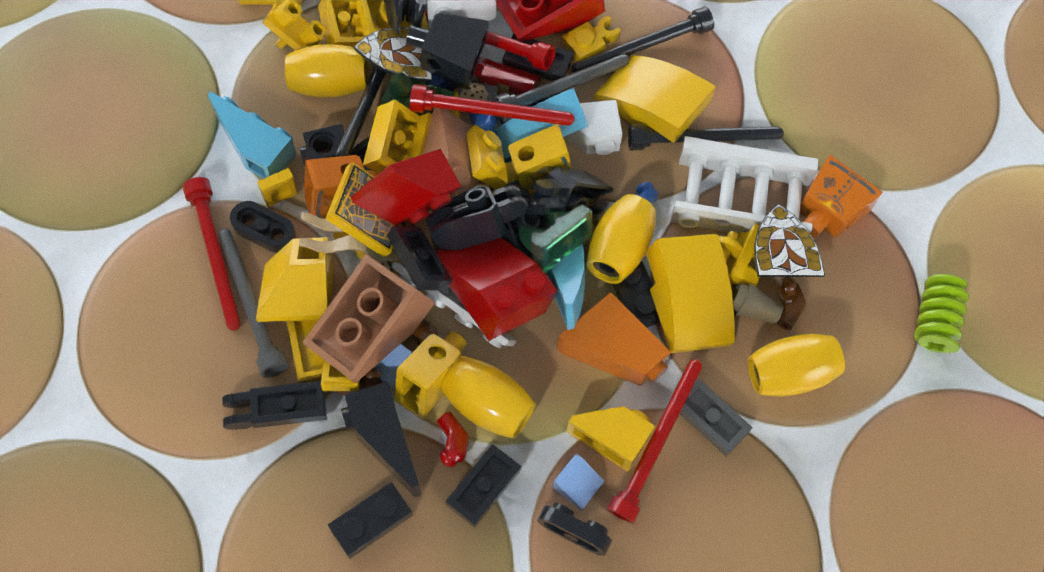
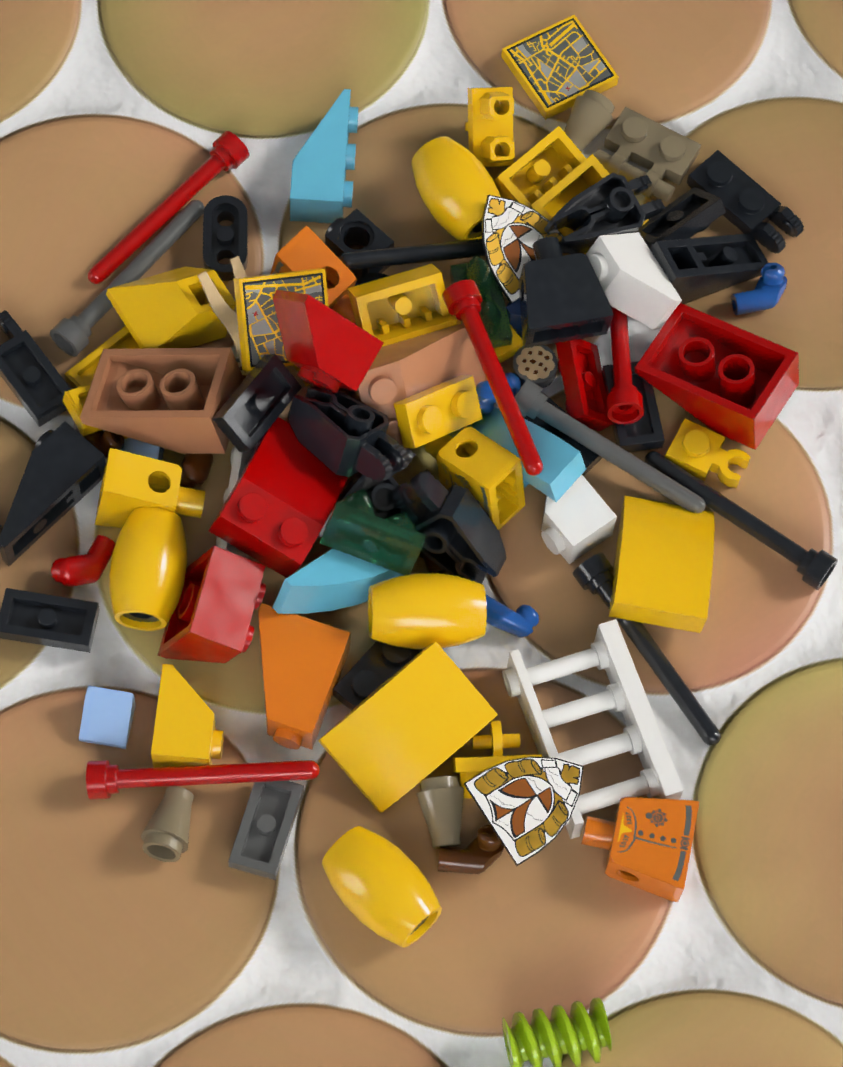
camera: 60 degrees right, 0 degrees up
yellow tile [257,168,298,207] -> none
black plate [537,503,612,556] -> none
none -> dark tan cone [141,786,194,862]
none -> slope [157,546,266,663]

